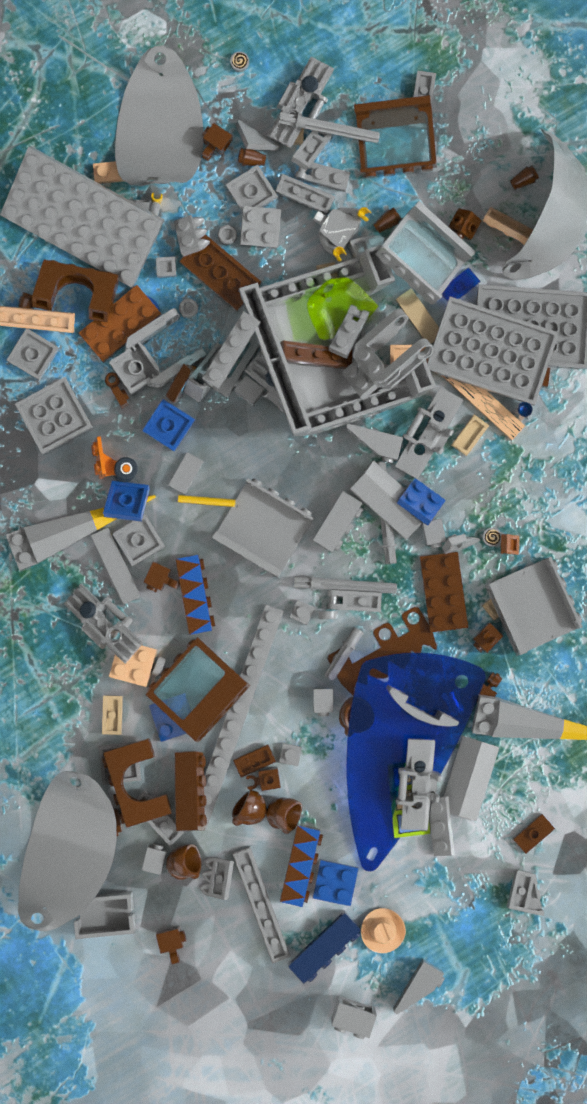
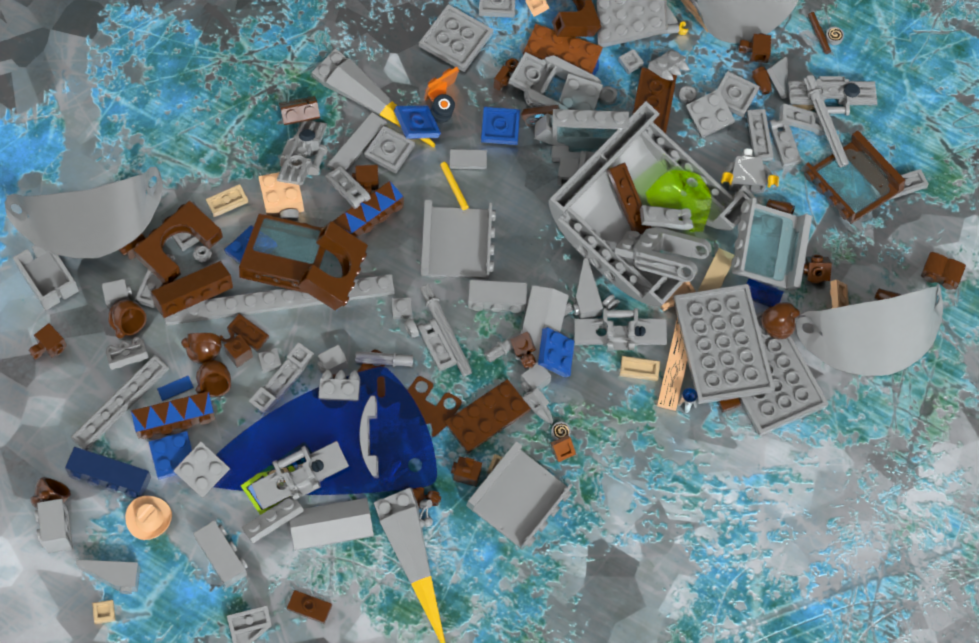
camera: 55 degrees right, 20 degrees down
none -> reddish brown piece [30,477,71,510]
none -> tan tile [92,600,116,624]
none -> blue sticker [157,375,194,401]
none -> light grey plate [174,442,230,498]
none -> light grey plate [193,245,212,263]
none -> light grey brick [193,521,248,588]
none -> light grey slope [249,342,314,414]
none -> brick [279,96,320,125]
none -> reddish brown arch [297,221,368,311]
none -> light grey plate [319,369,360,401]
none -> light grey plate [325,166,371,209]
none -> light grey piece [420,500,433,528]
none -> reddish brown plate [510,331,536,368]
none -> light grey plate [559,73,603,111]
none -> light grey bush [602,294,620,310]
none -> reddish brown piece [761,302,800,339]
none -> reddish brown piece [808,12,831,54]
none -> reddish brown brick [921,252,966,290]

